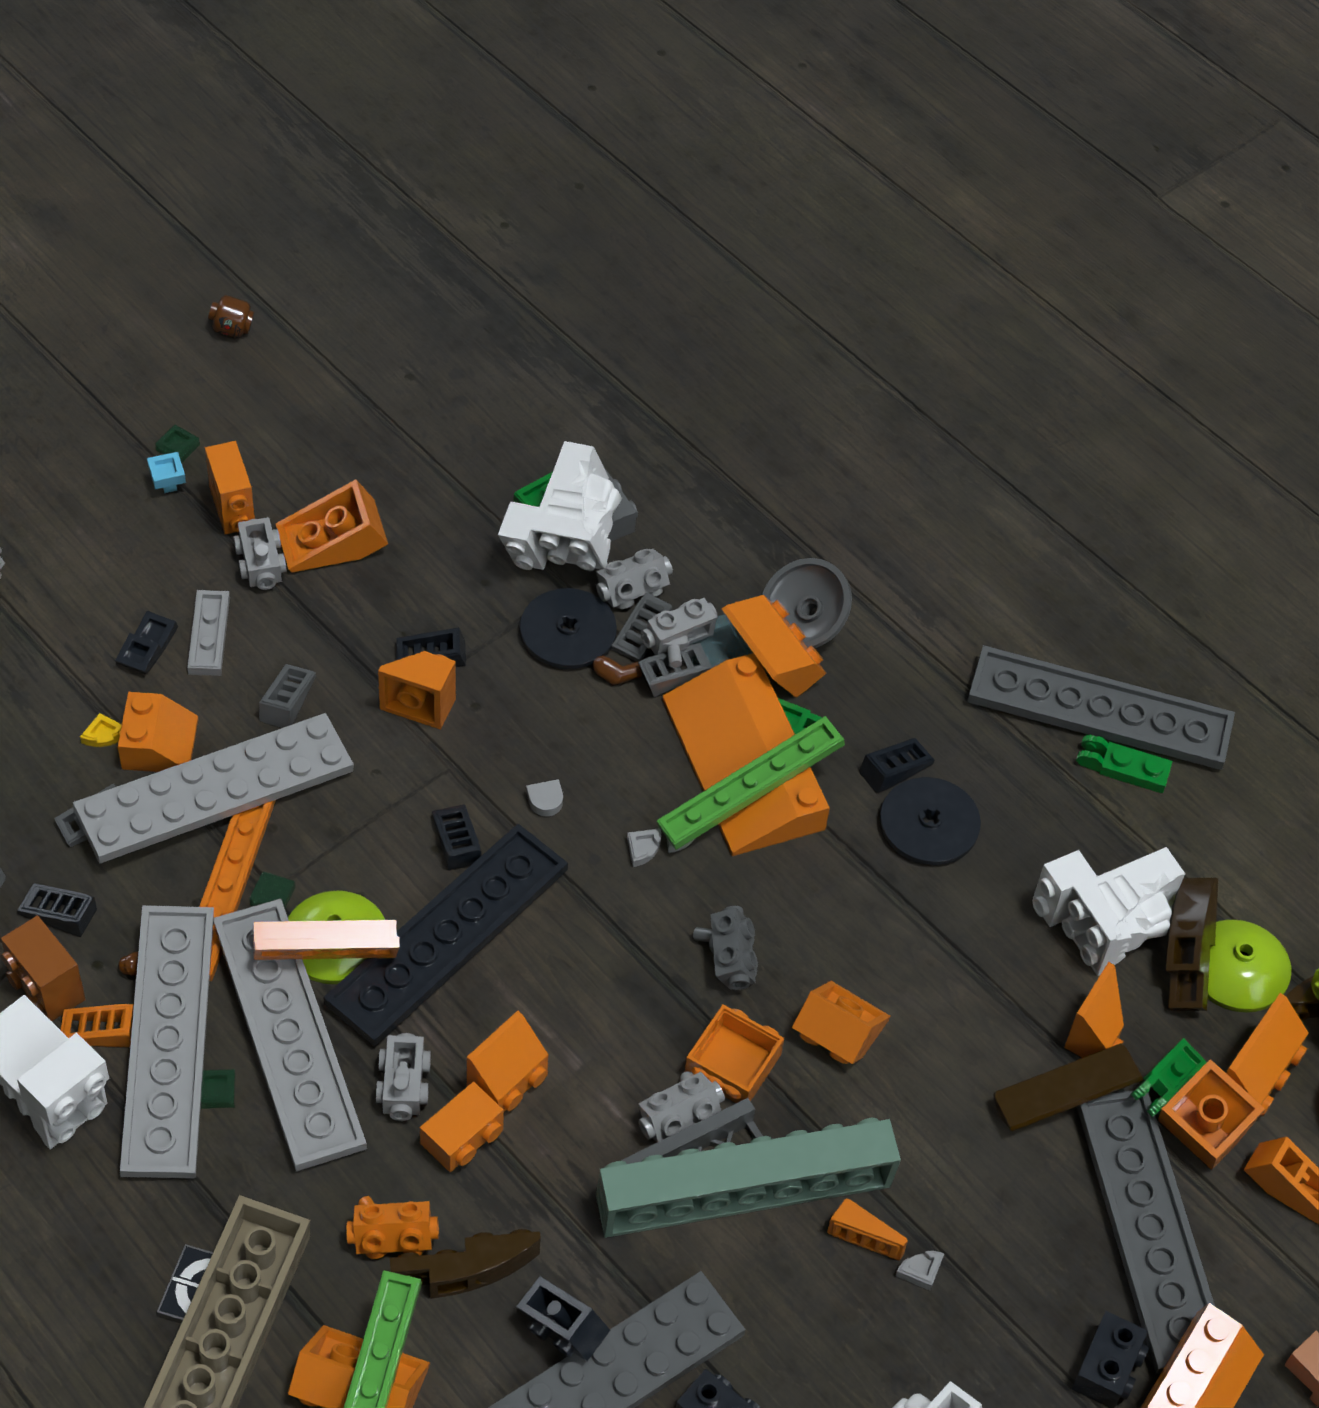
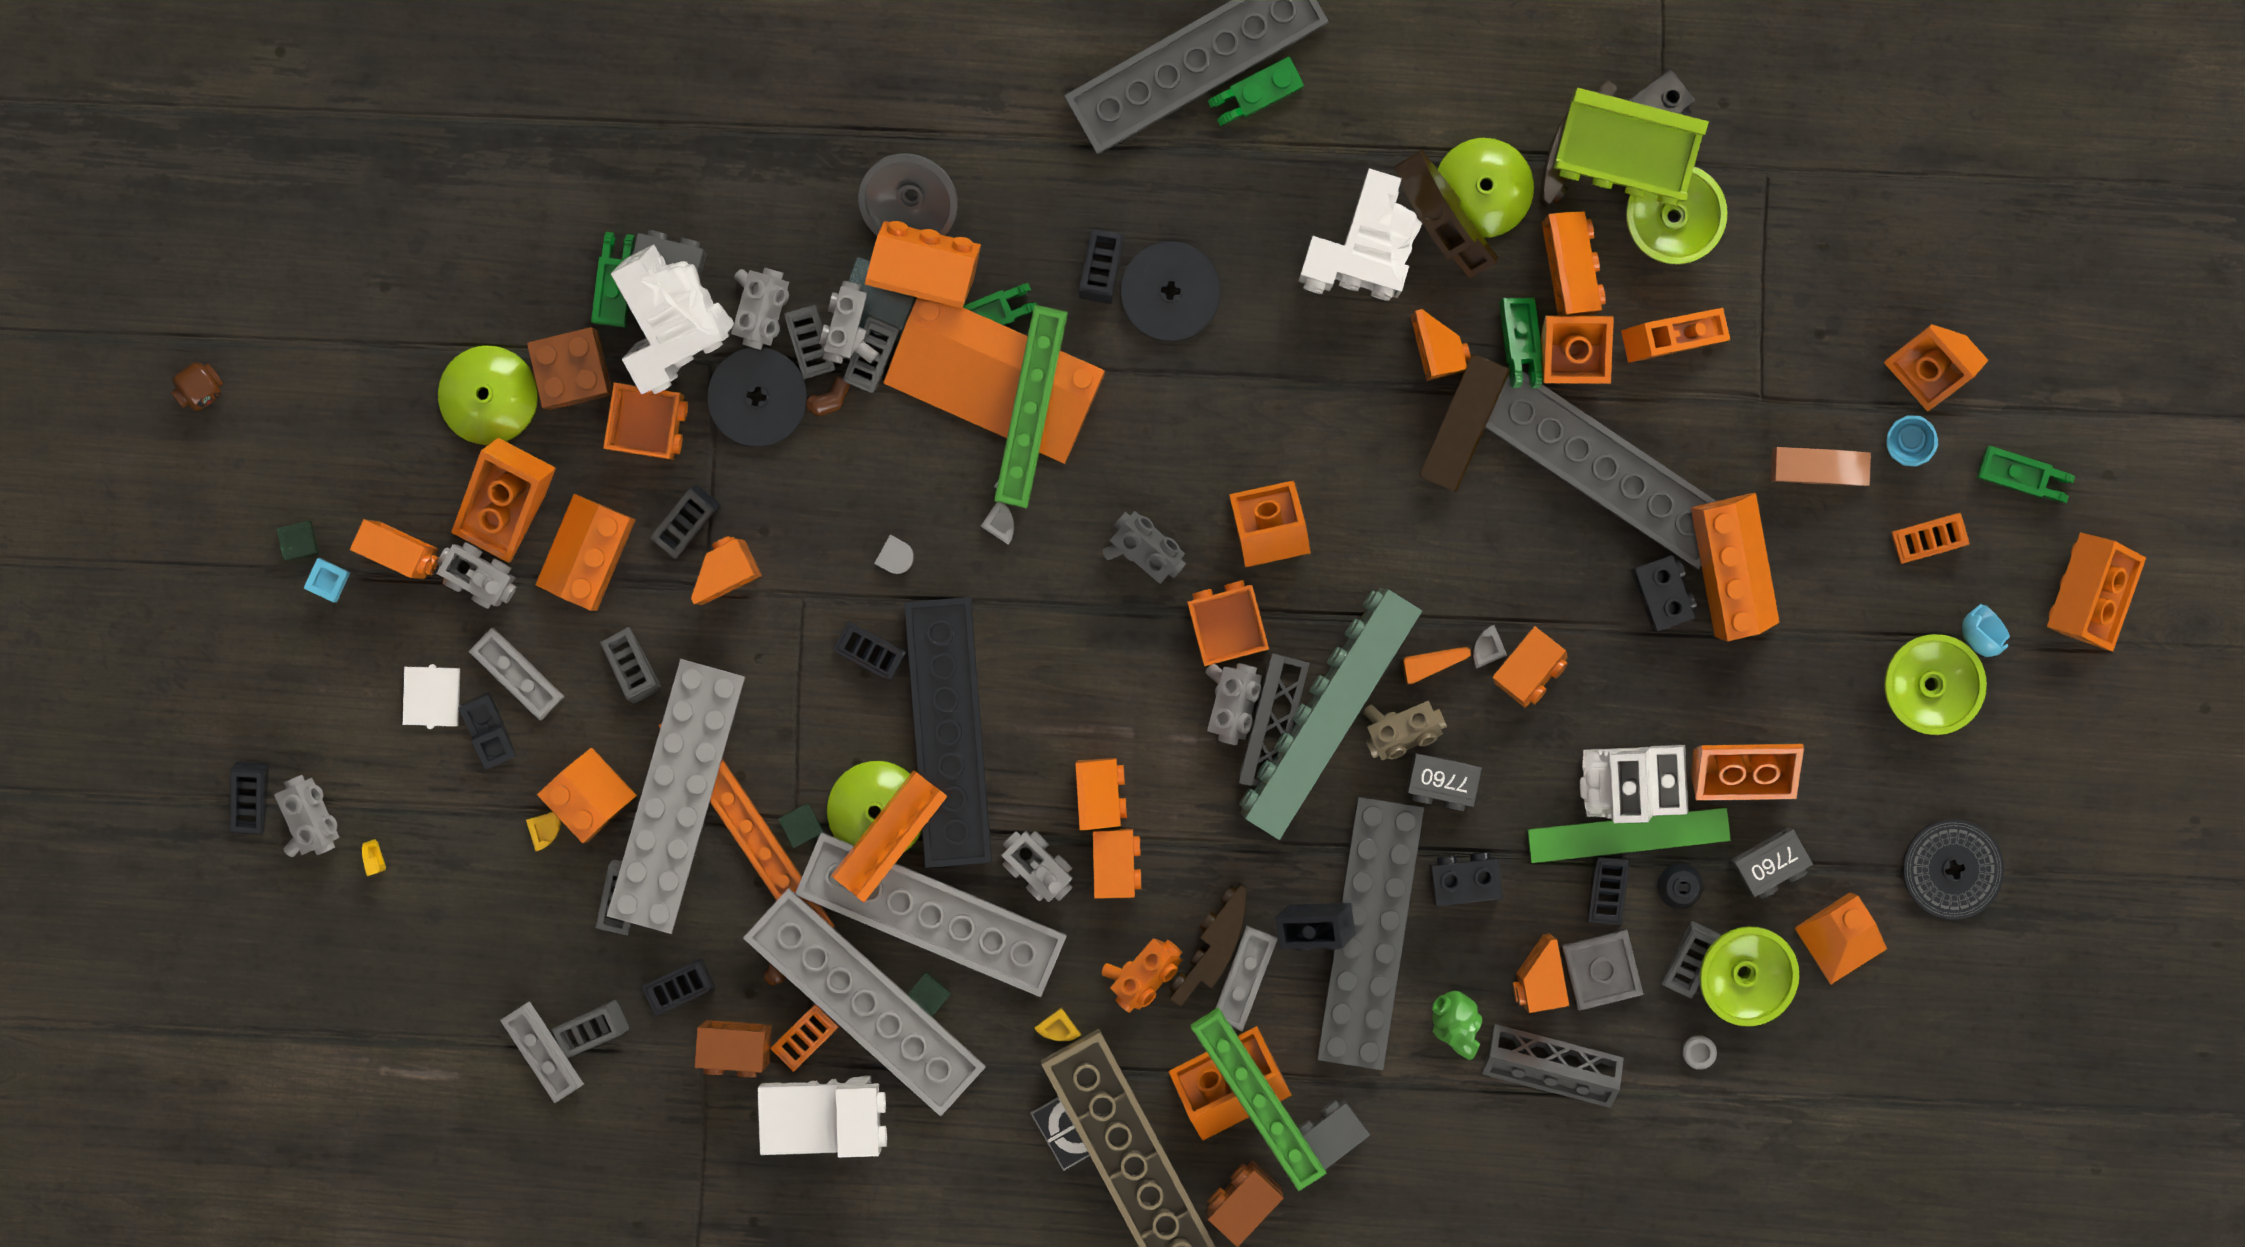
camera: 40 degrees left, 35 degrees up
none -> white piece [403,664,460,729]
none -> lime dish [438,346,538,445]
none -> dark orange brick [527,327,613,410]
none -> orange slope [535,494,636,611]
none -> orange piece [604,383,688,460]
none -> yellow tile [1035,1007,1081,1041]
none -> light grey tile [1215,925,1278,1031]
none -> dark tan brick [1363,701,1447,760]
none -> dark grey brick [1406,753,1482,811]
none -> orange brick [1492,626,1568,708]

